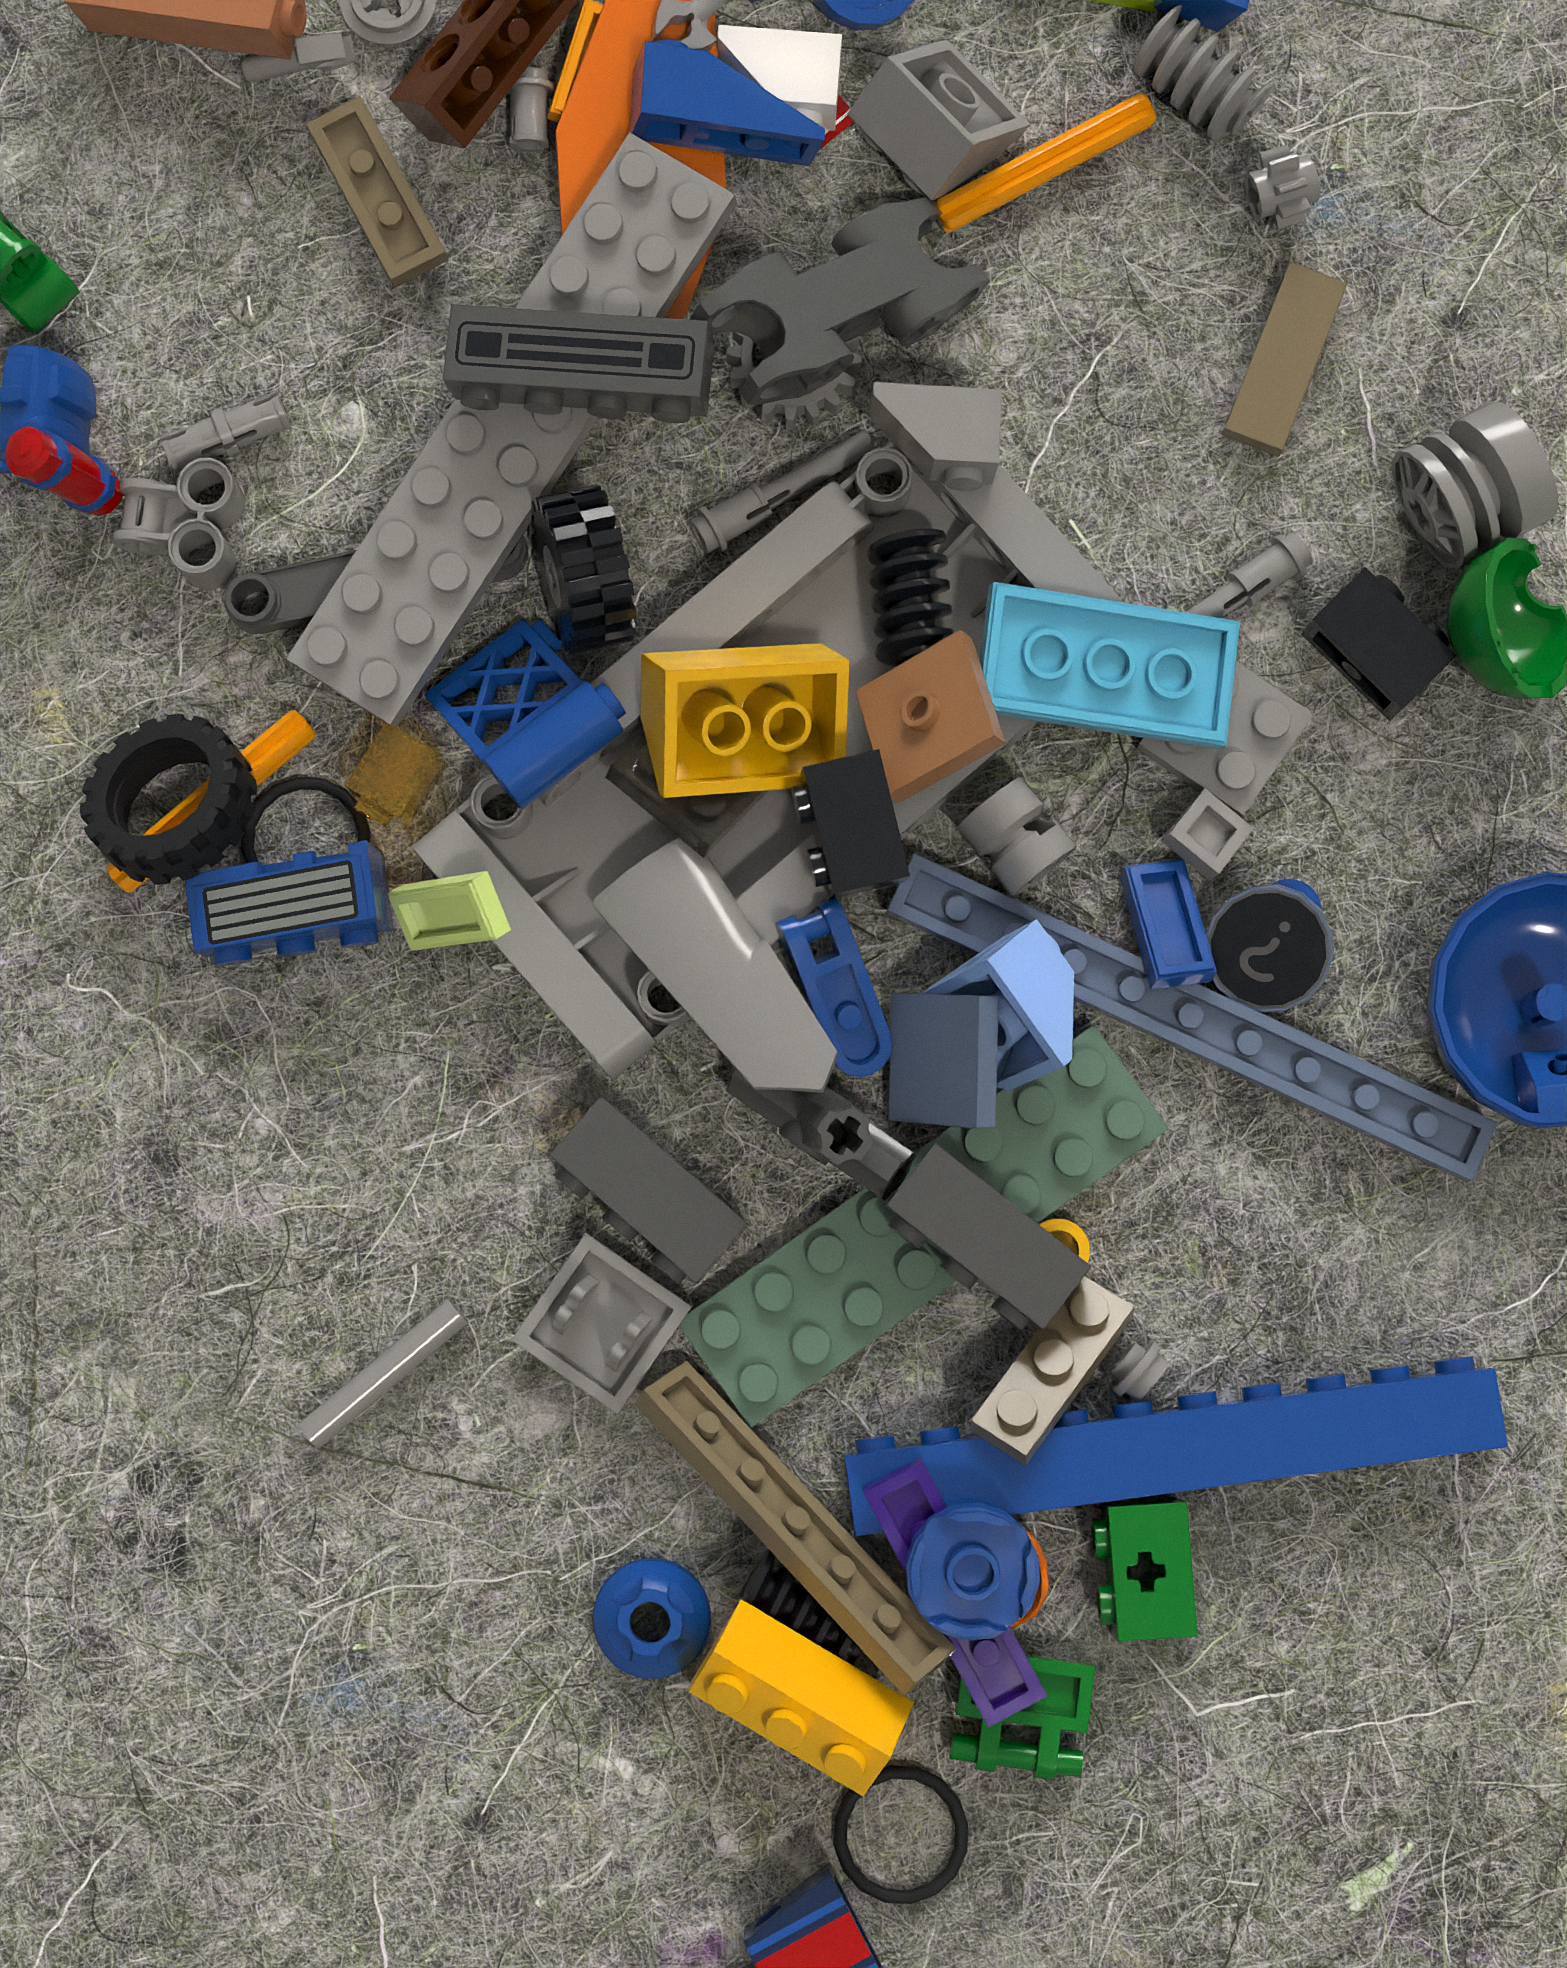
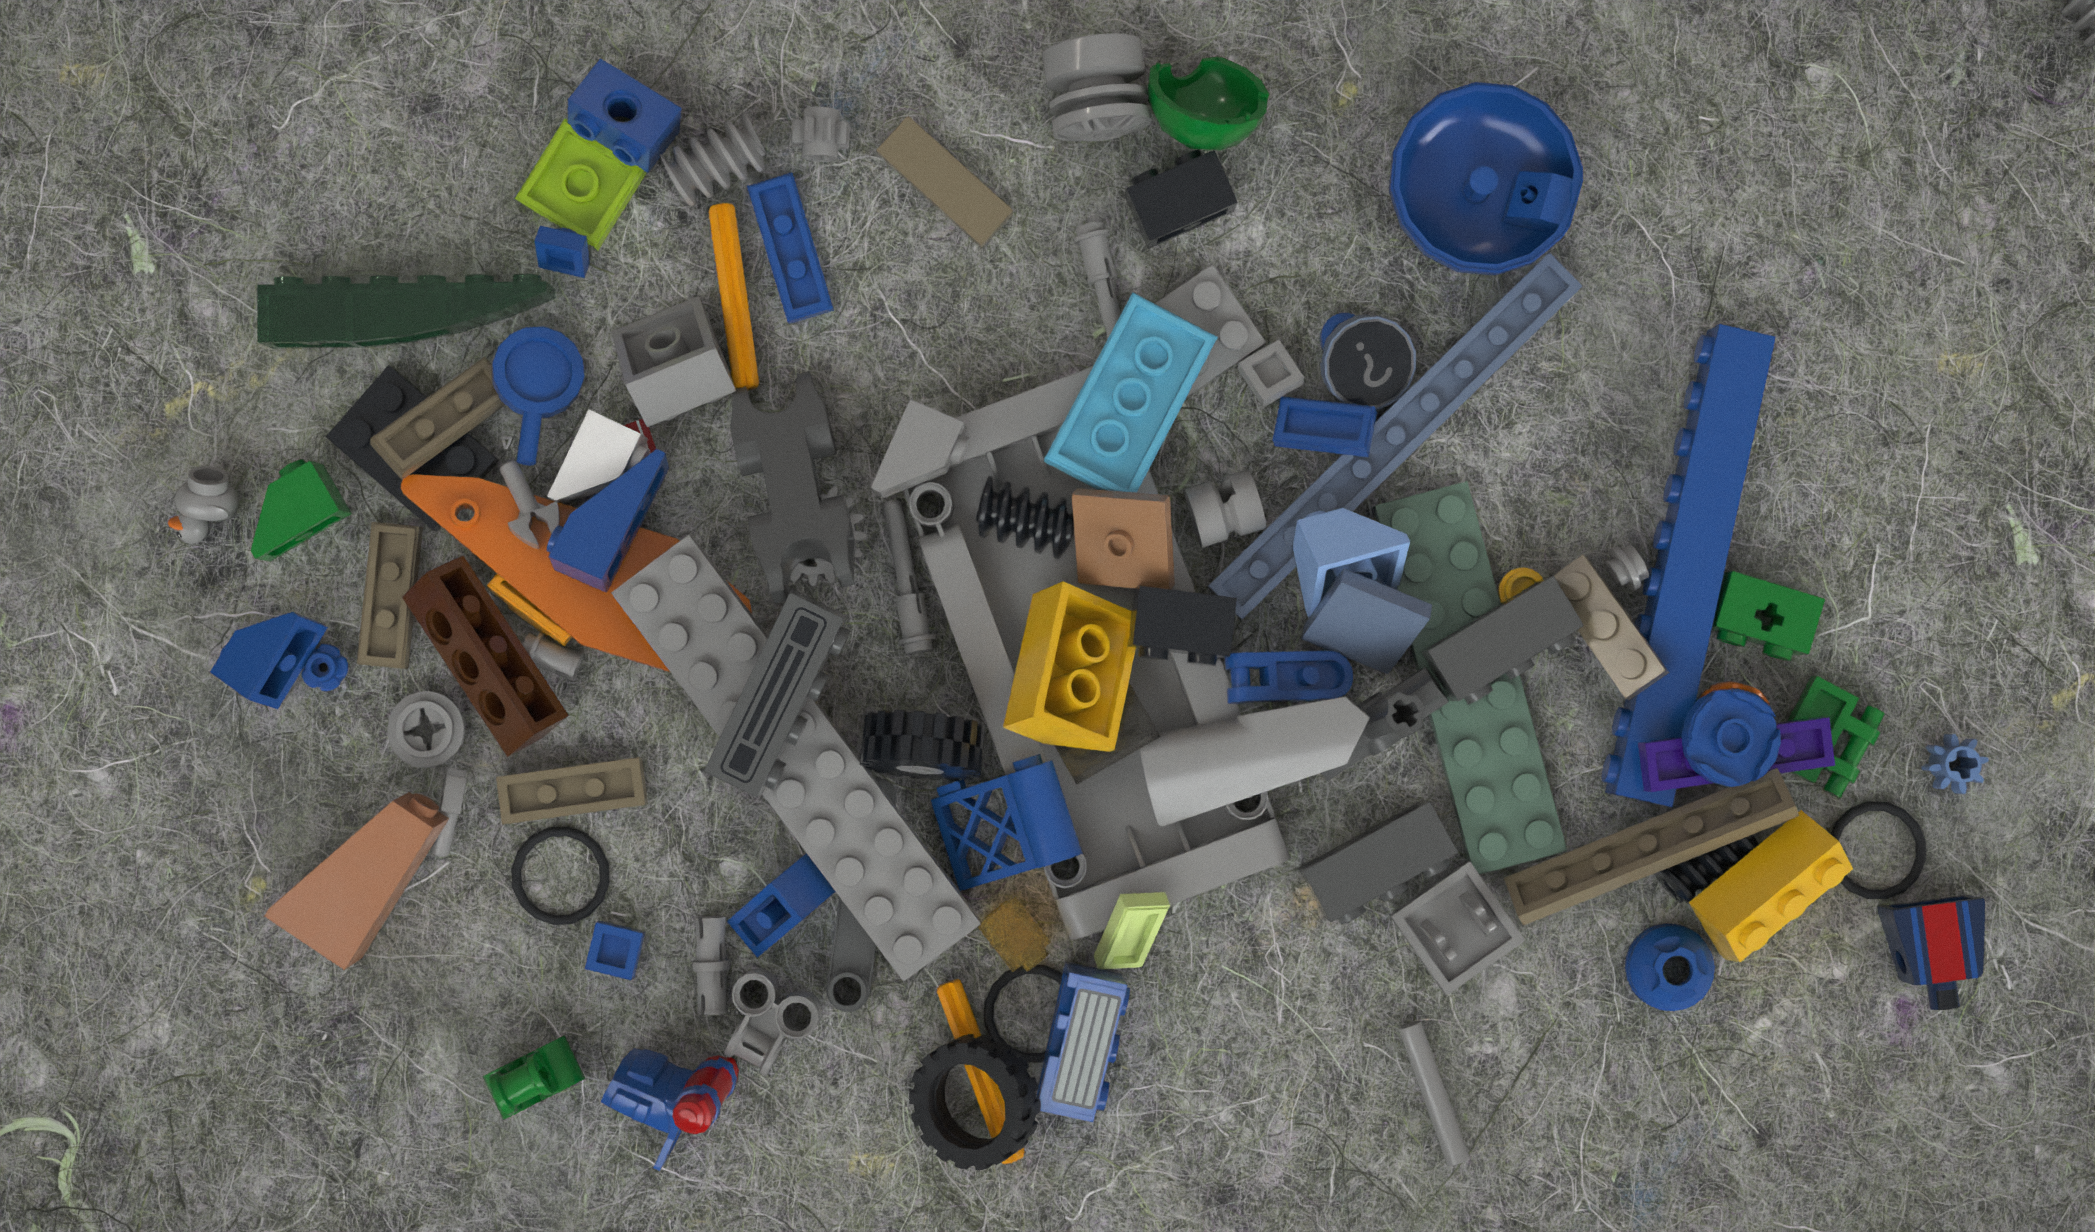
camera: 70 degrees left, 5 degrees up
none -> black piece [511,826,610,925]
none -> blue plate [585,920,646,980]
none -> blue slope [727,853,836,958]
none -> blue tile [747,172,834,324]
none -> medium blue gear [1921,734,1989,794]

